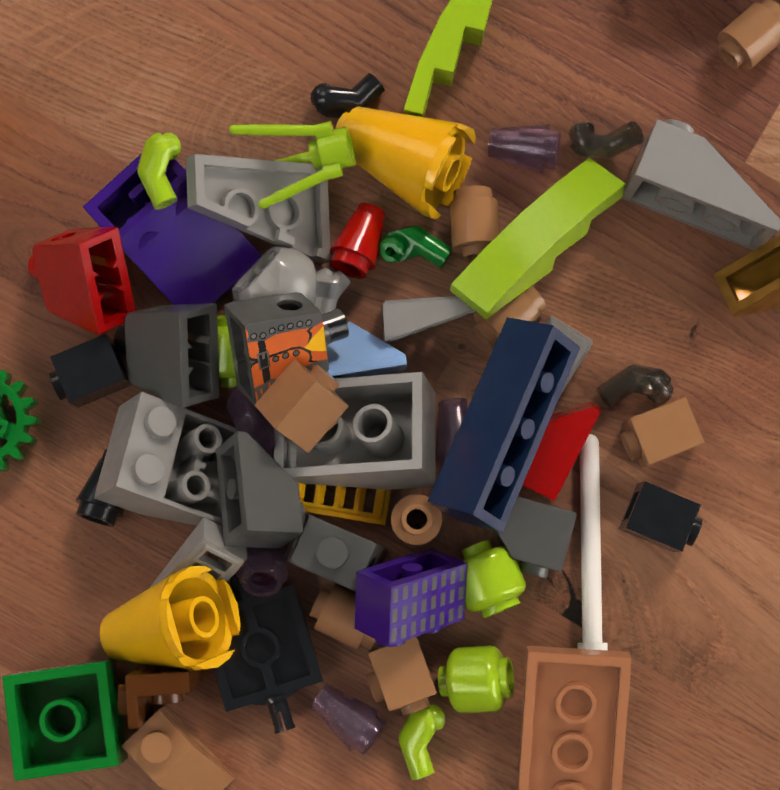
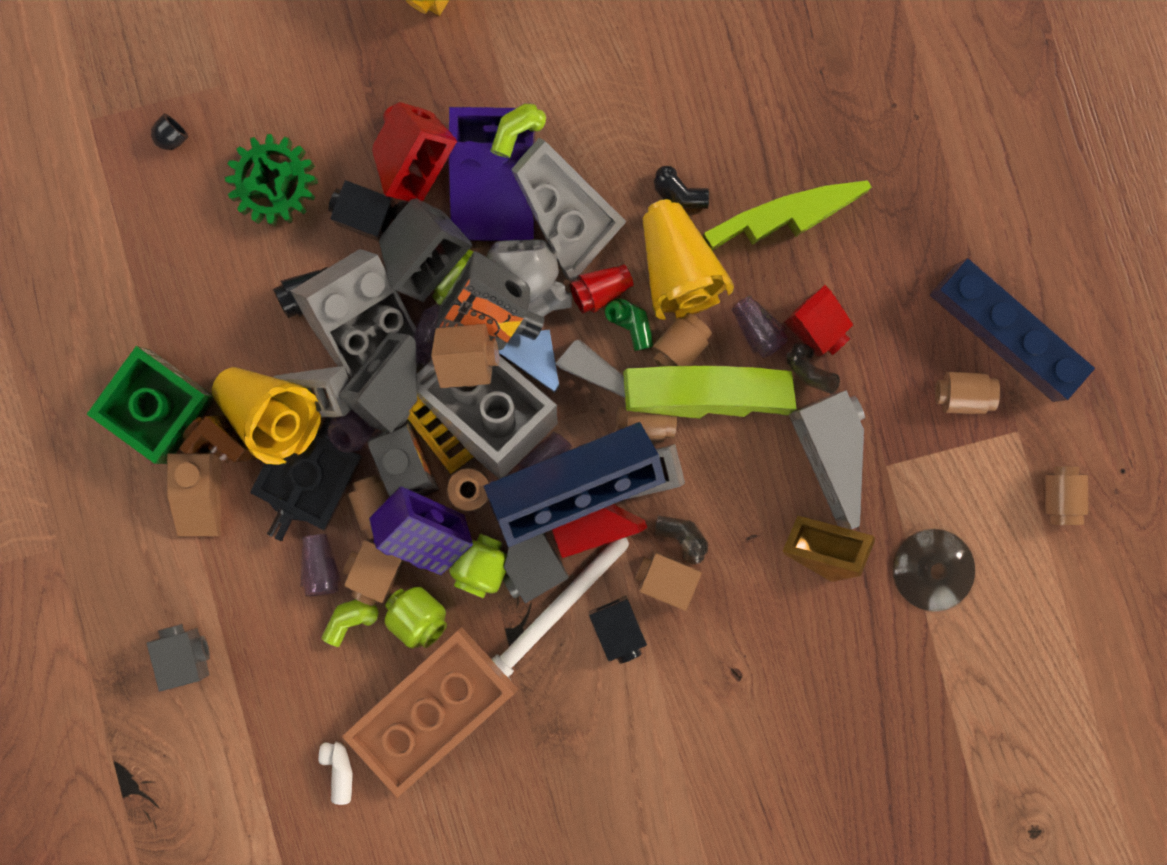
camera: 45 degrees right, 5 degrees up
lime plant [229,121,356,209] -> none
none -> red slope [784,285,853,357]

